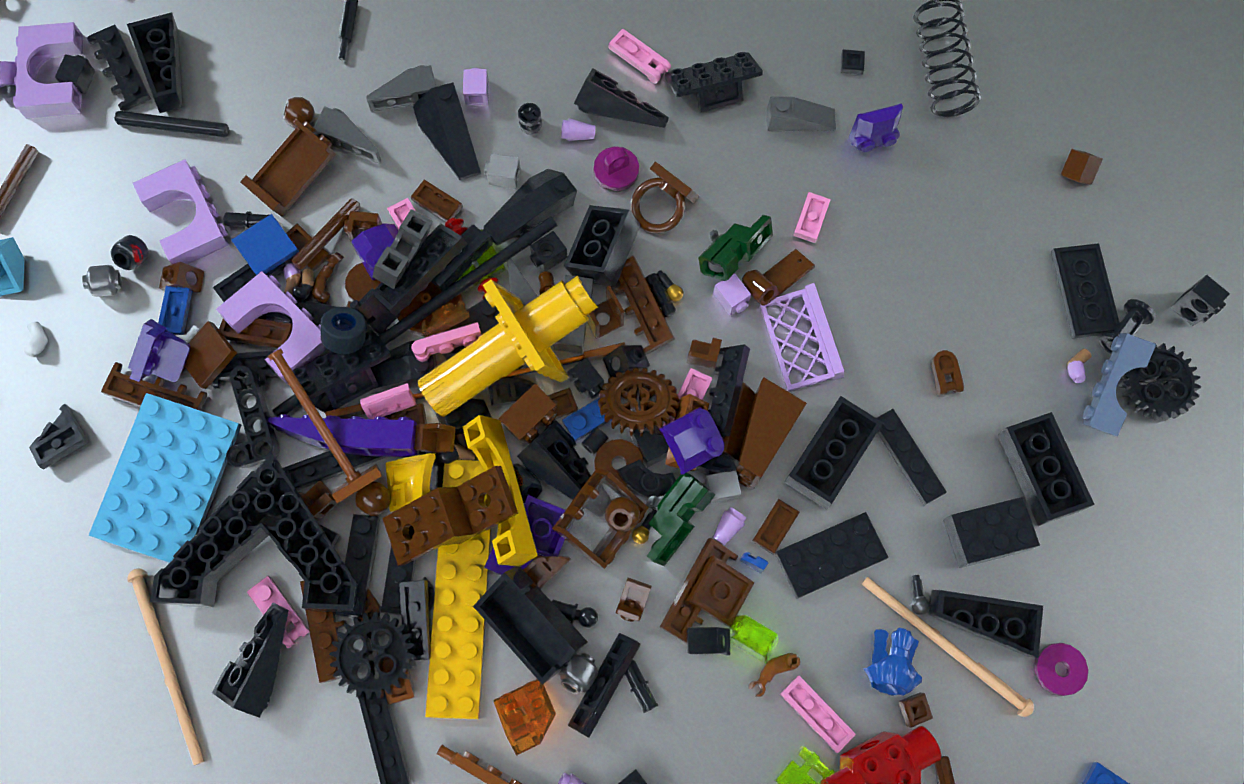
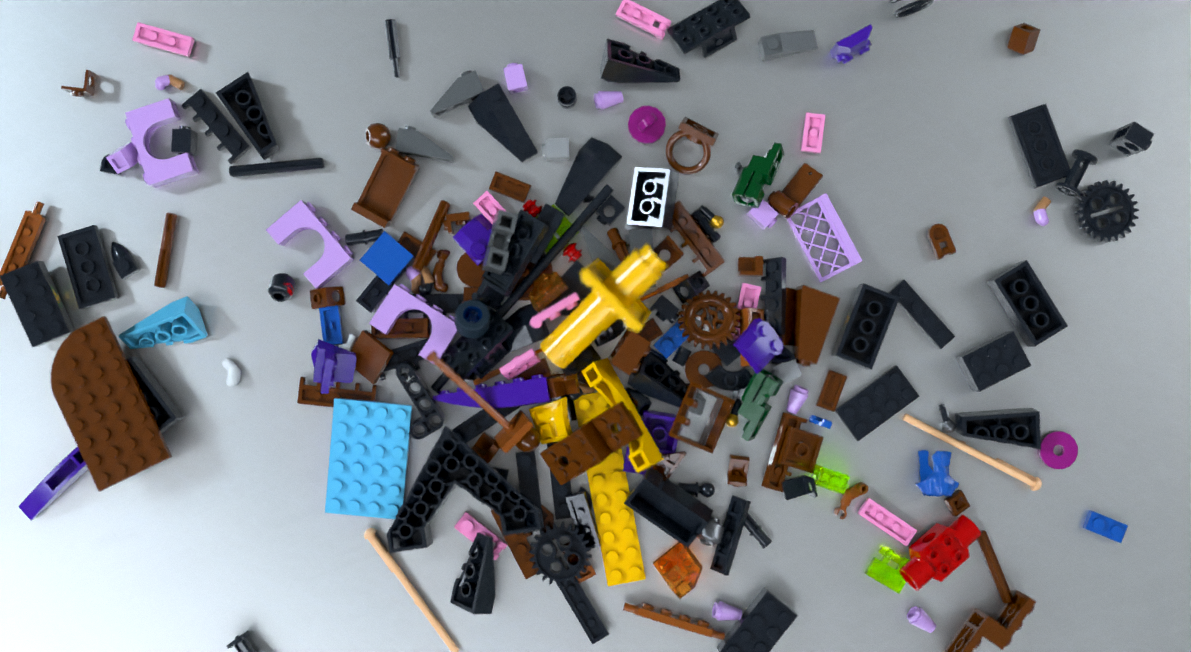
camera: 10 degrees left, 15 degrees up
black wing [29,404,88,470] -> none
flat silver head [82,265,122,297] -> none
reddish brown piece [605,496,640,532] -> none
sand blue arch [1082,333,1156,437] -> none
none -> arm [155,74,185,90]

